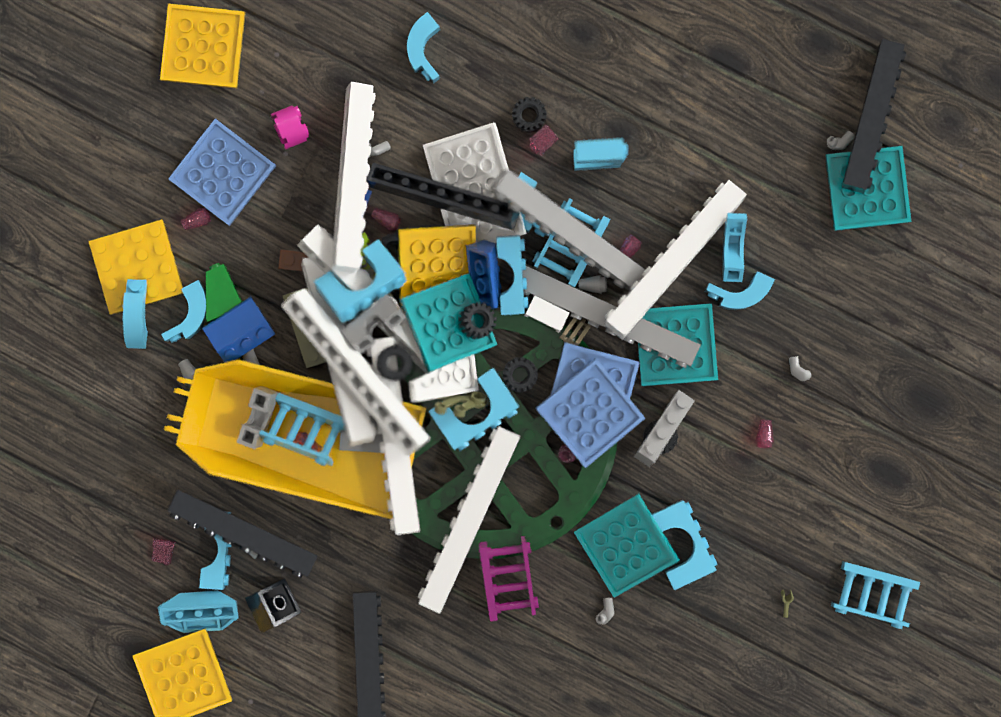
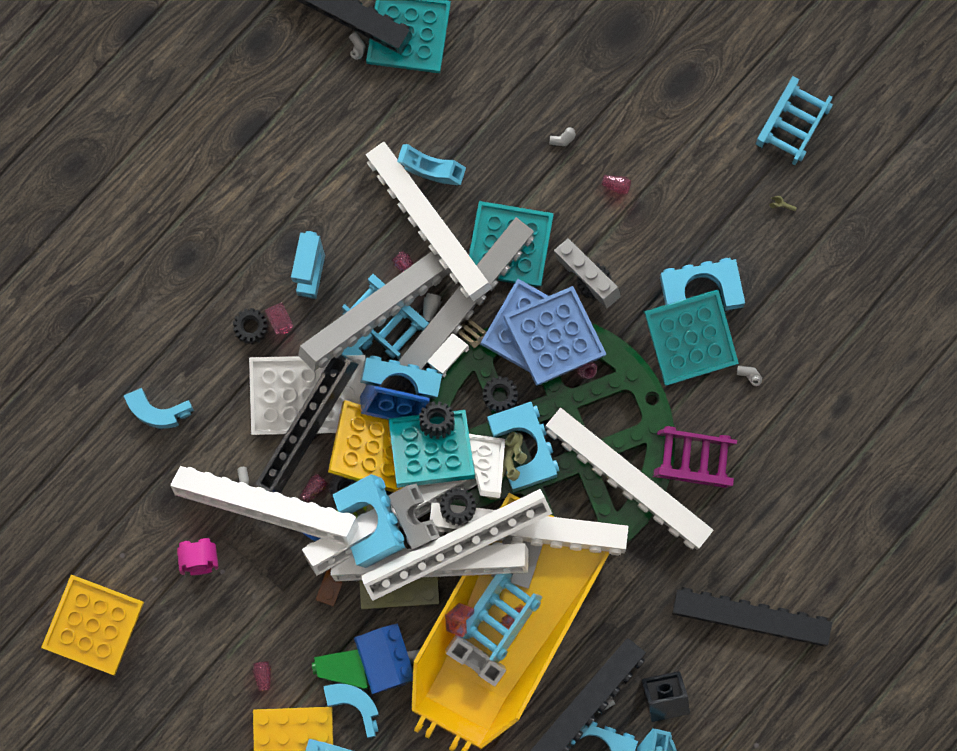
camera: 70 degrees left, 10 degrees down
medium blue plate [169,119,276,226] -> none
light grey cone [178,359,196,388] -> none
medium azure arch [705,271,775,310] -> none
none -> clear pink panel [445,603,474,637]

